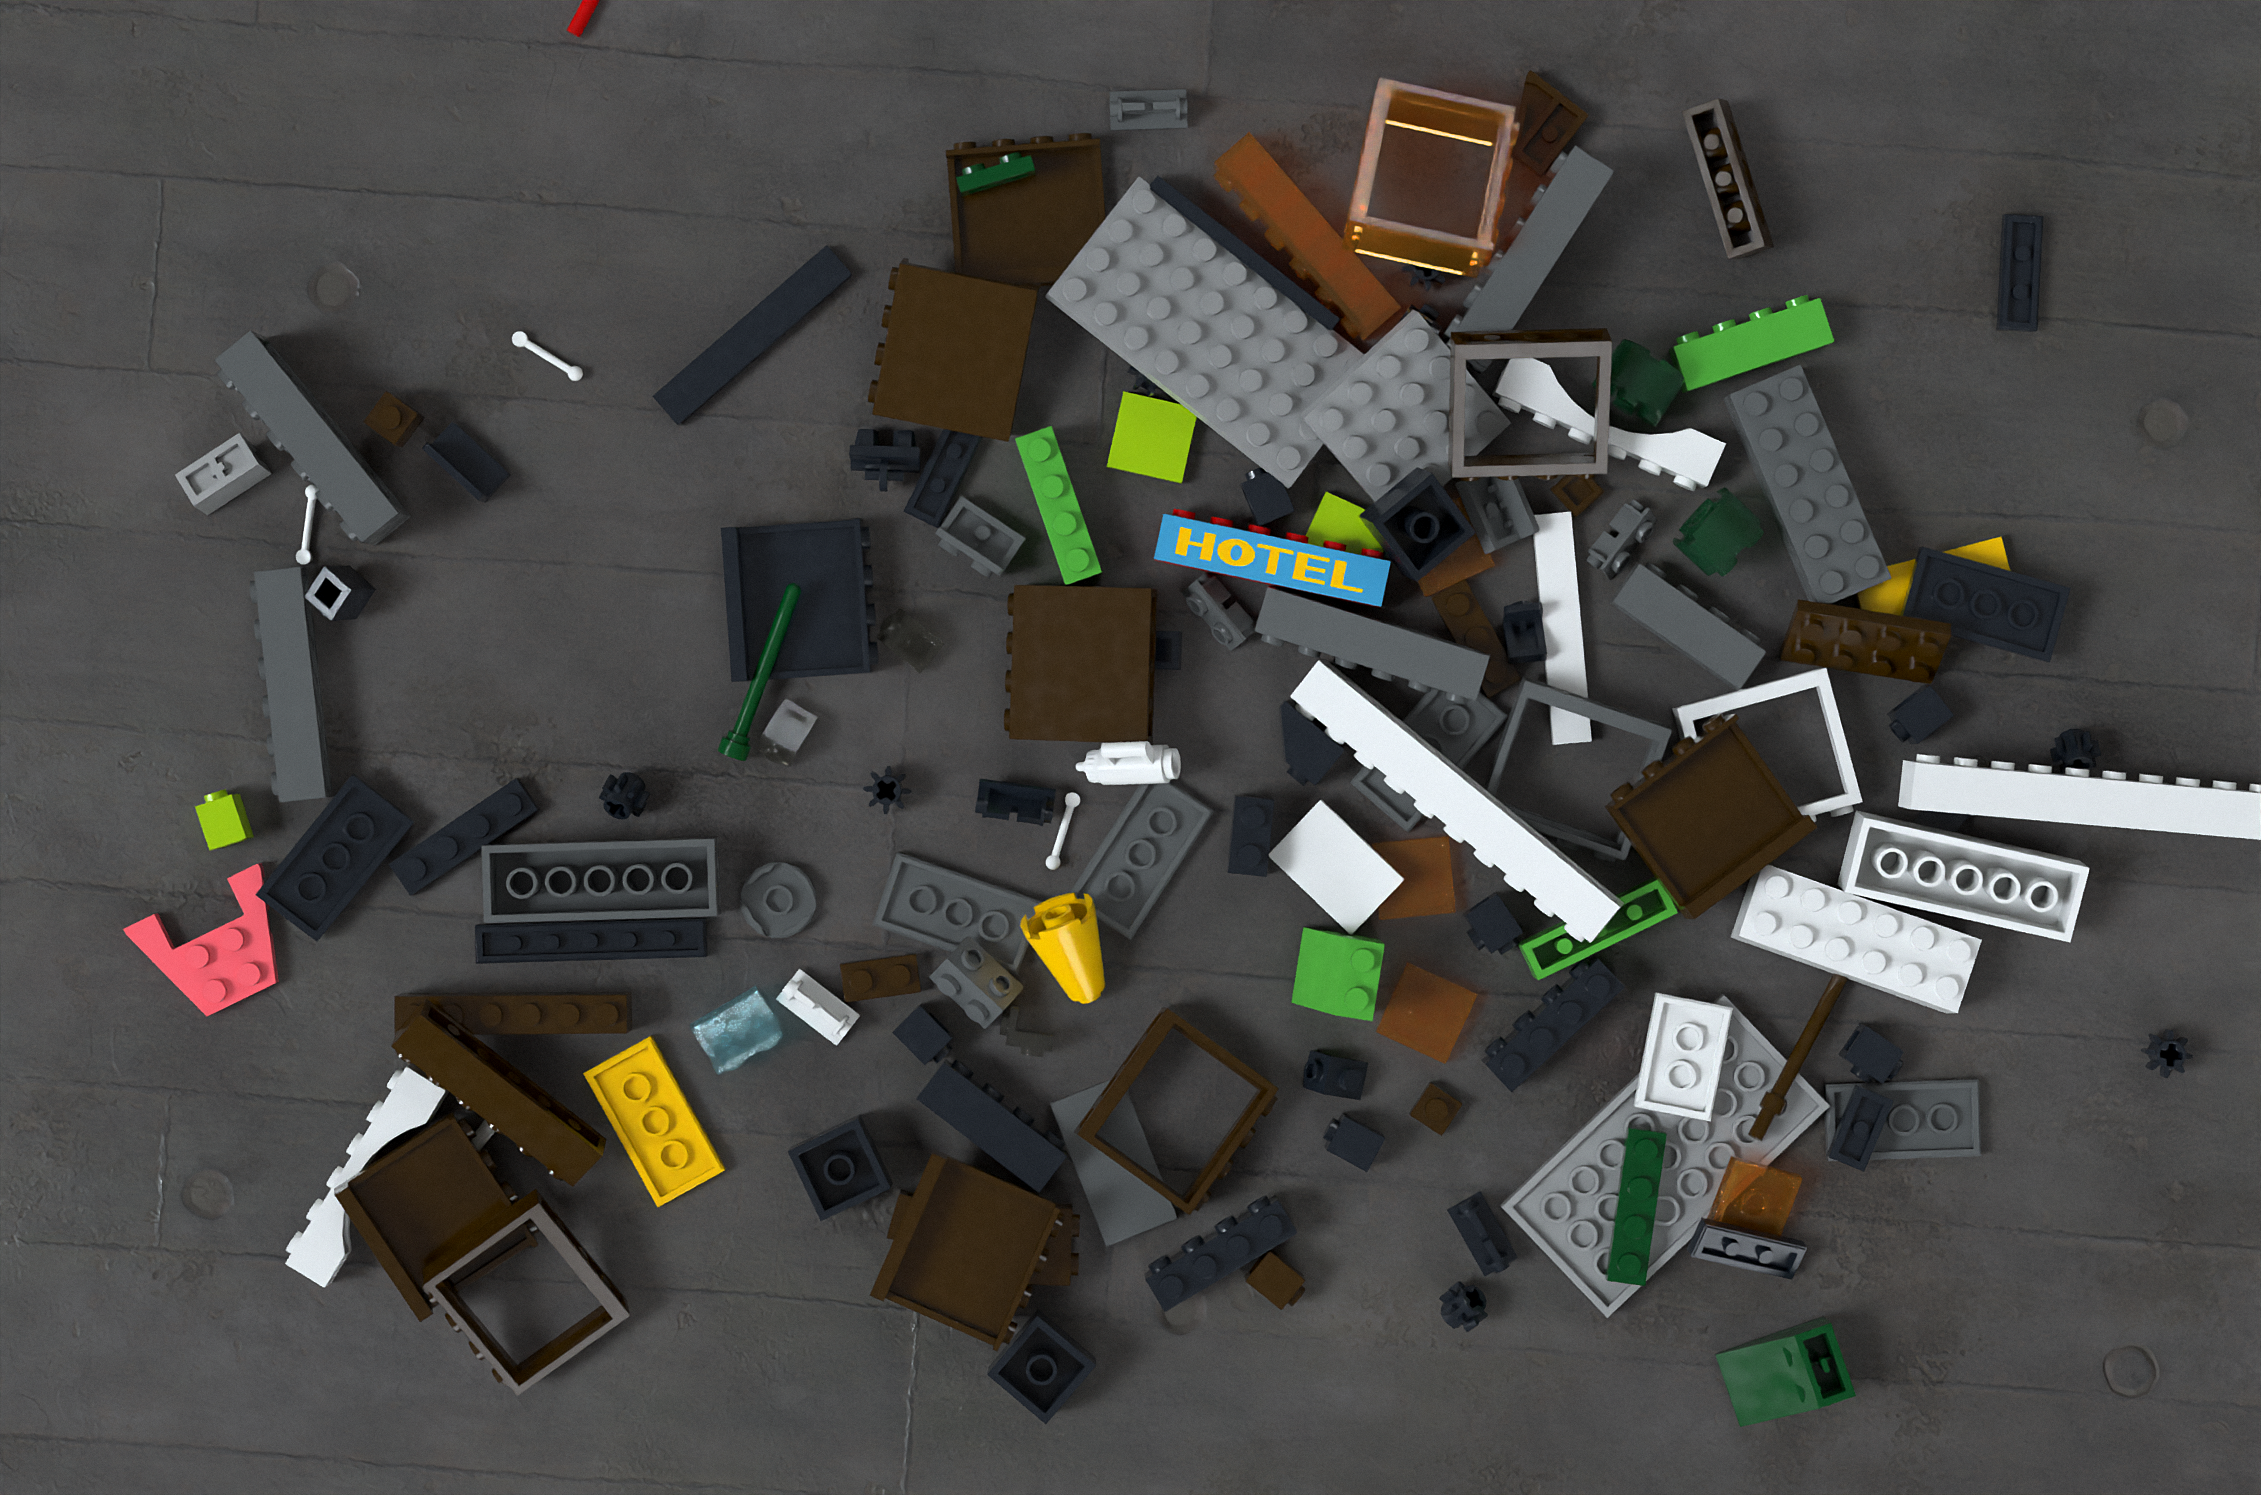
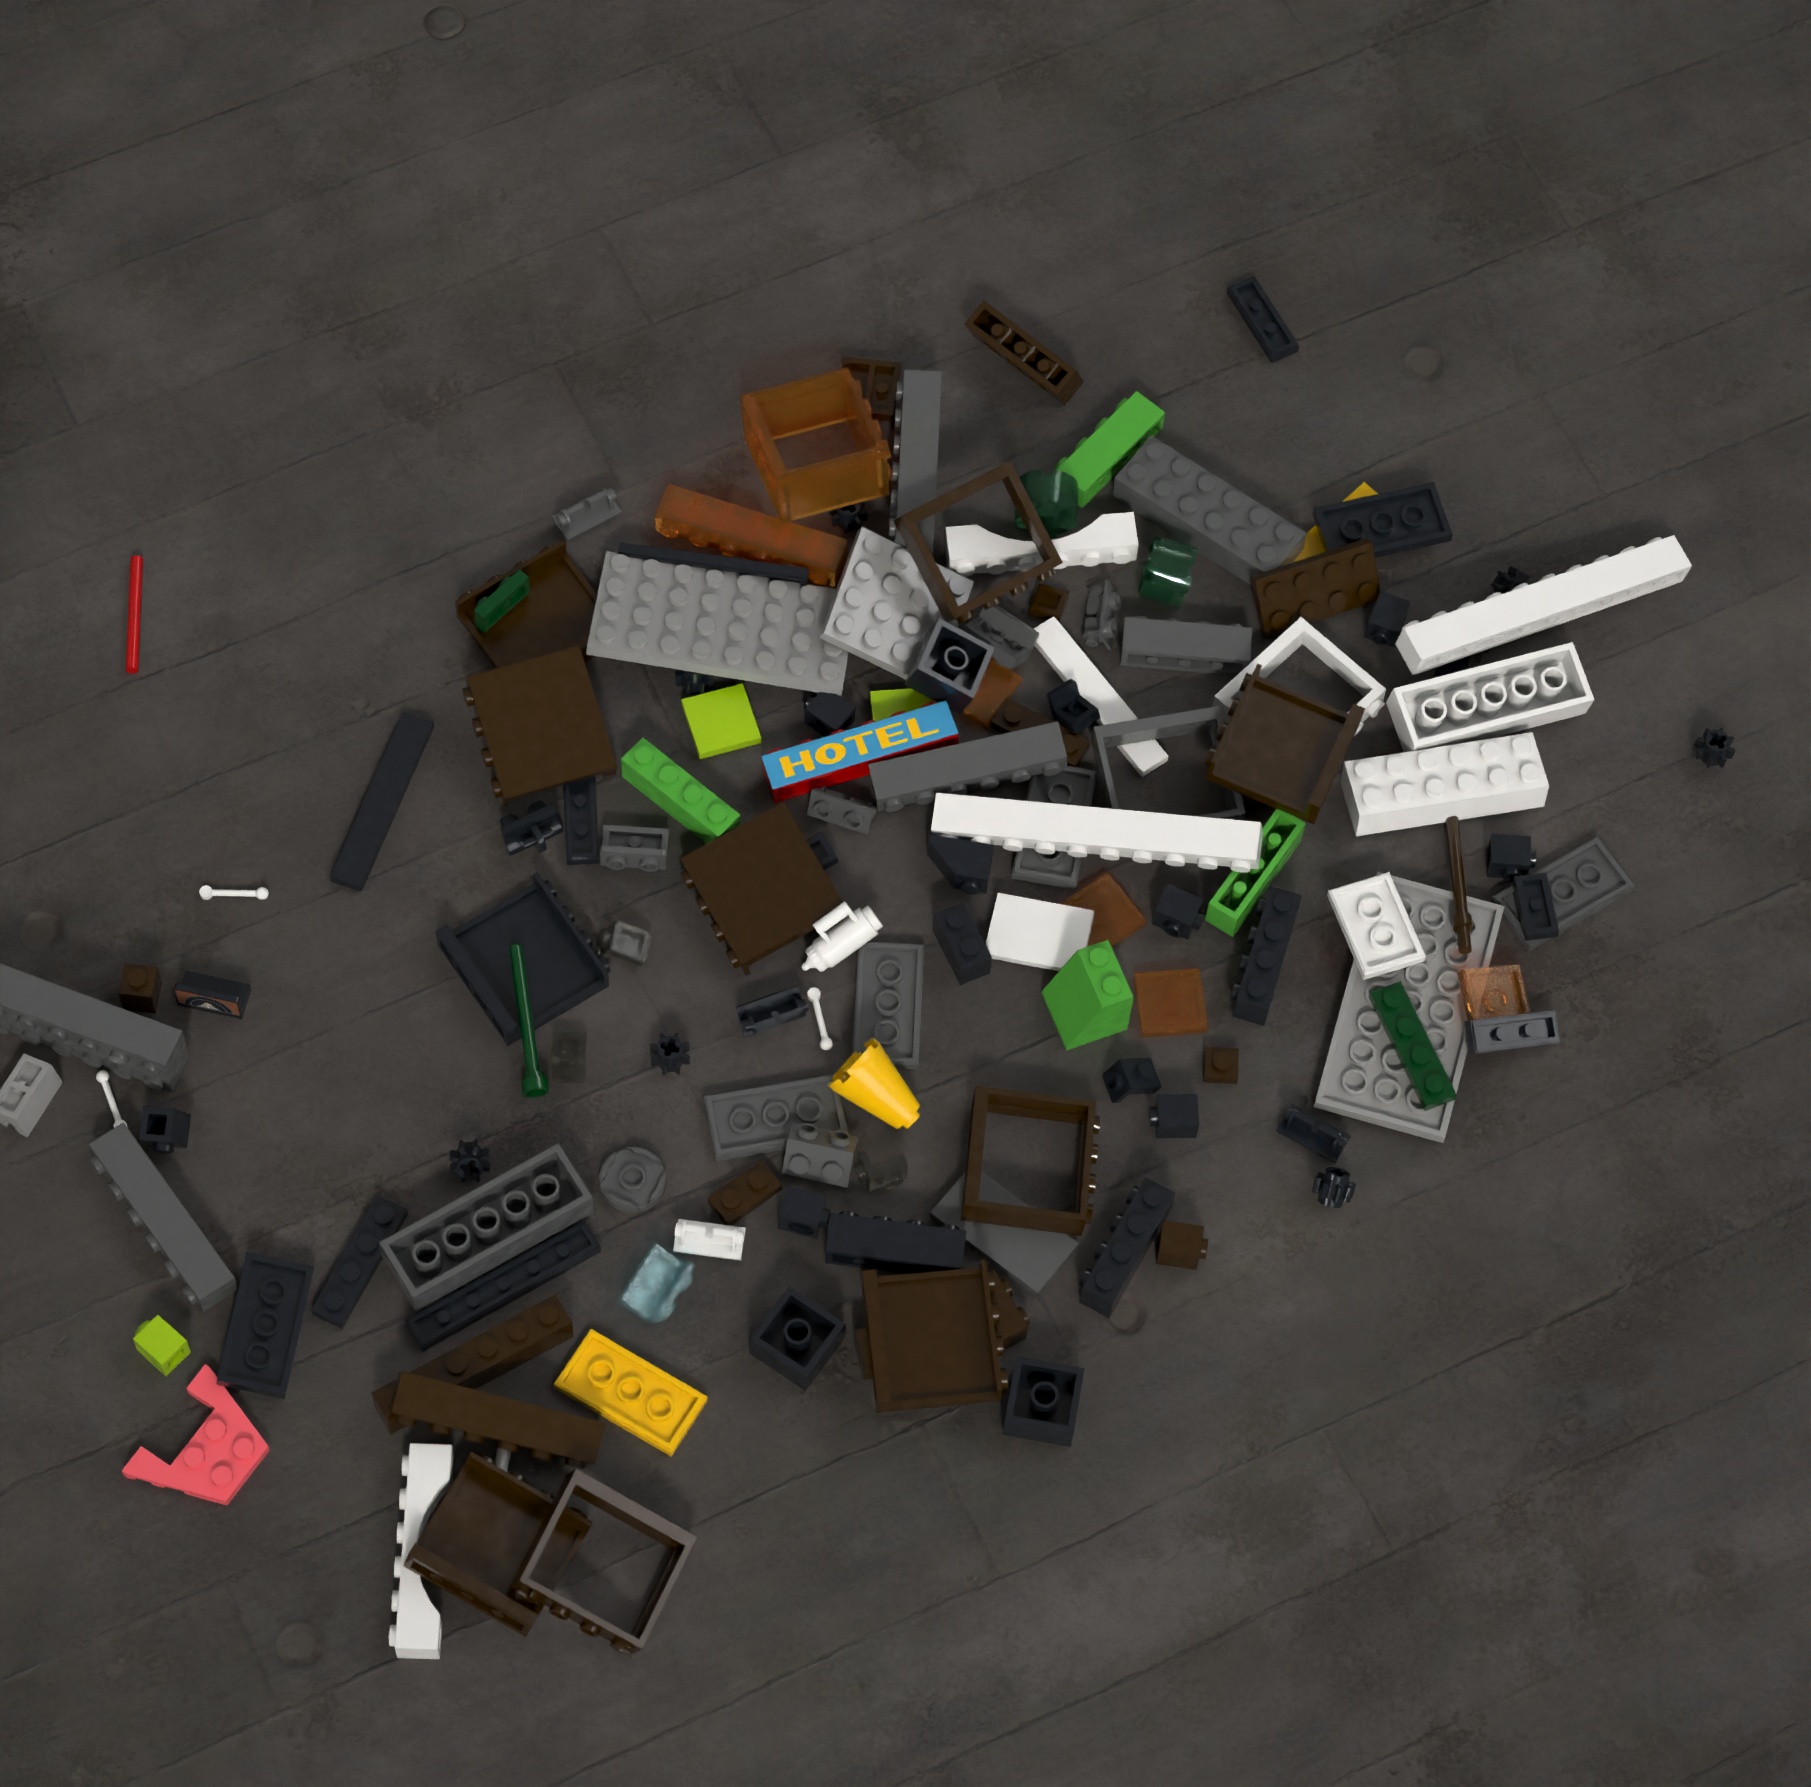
camera: 35 degrees left, 25 degrees down
dark green slope [1715,1316,1856,1427] -> none

